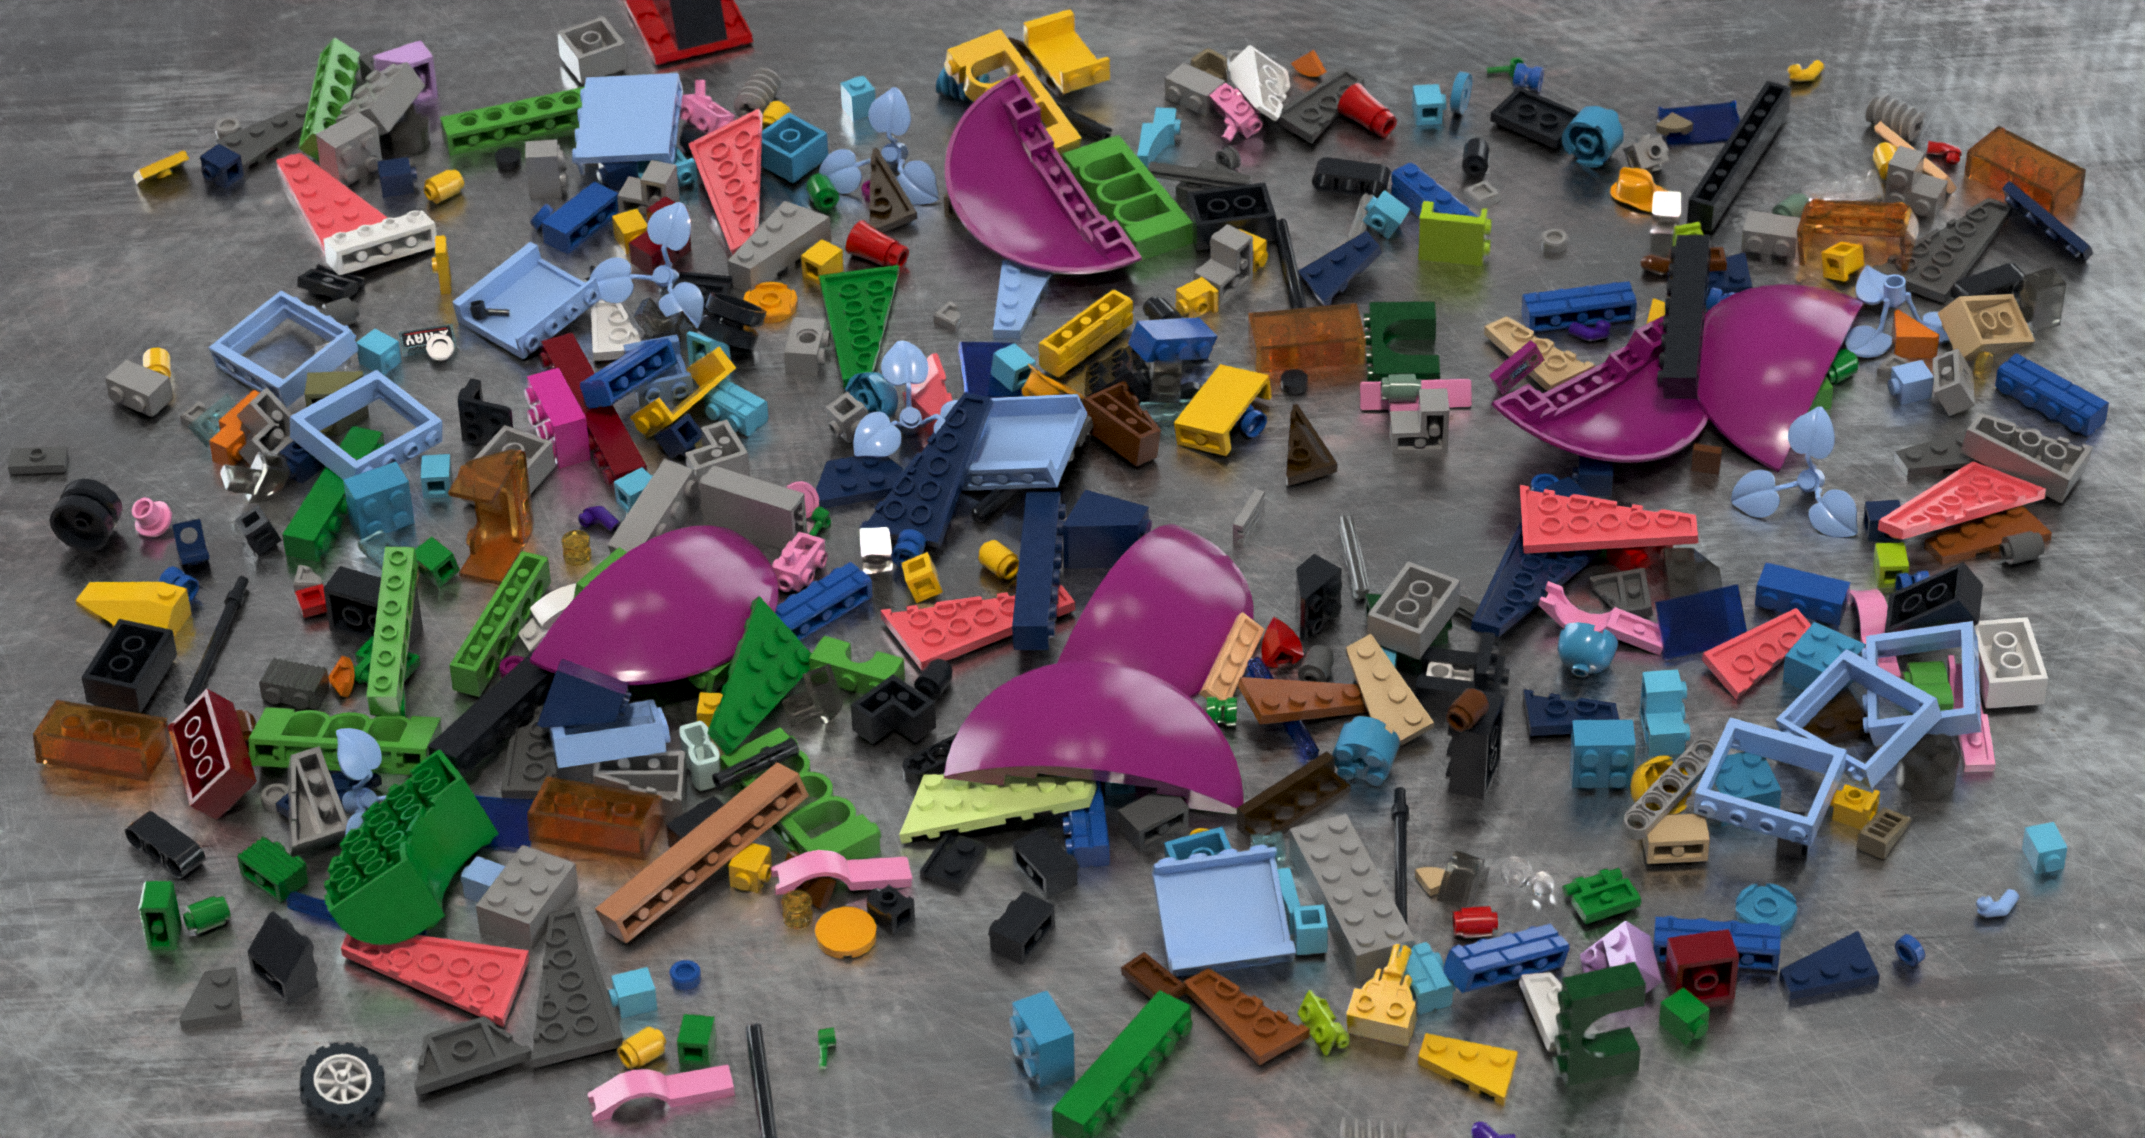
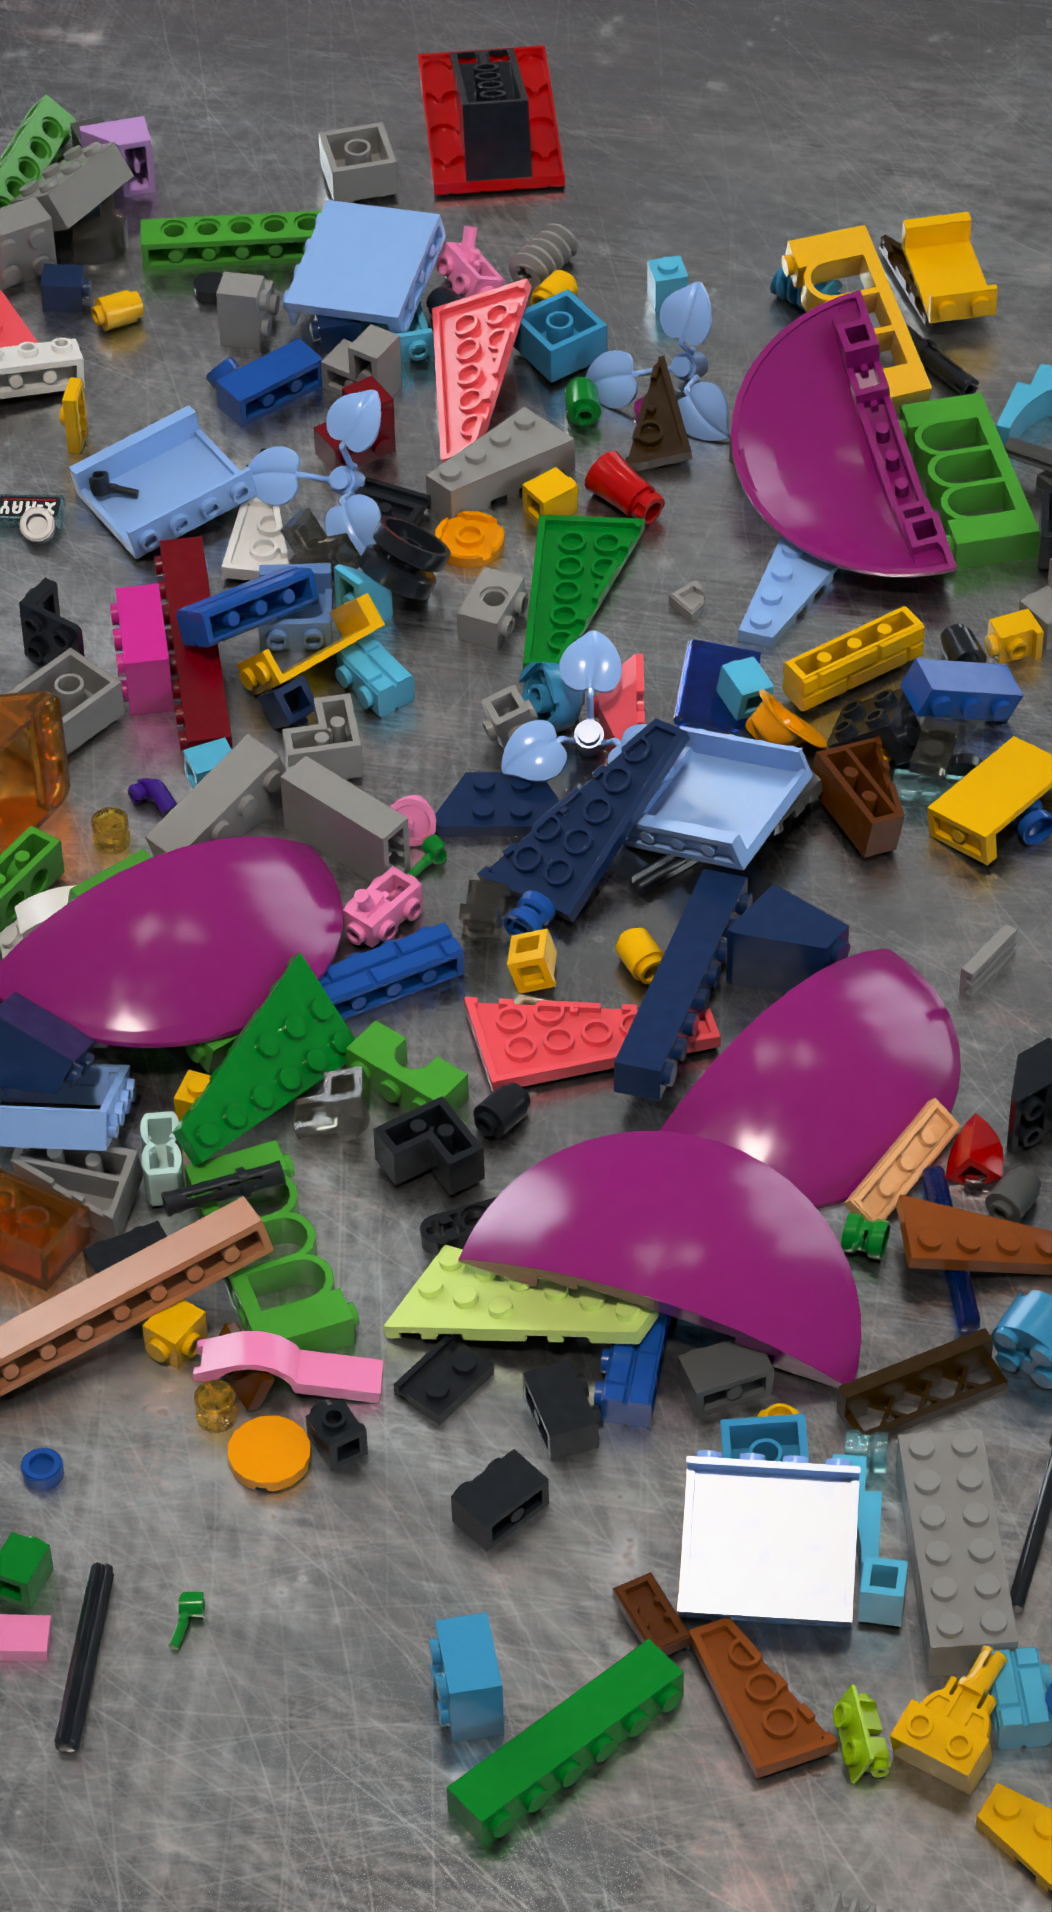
camera: 15 degrees right, 5 degrees up
yellow brick [612,209,647,255] -> none

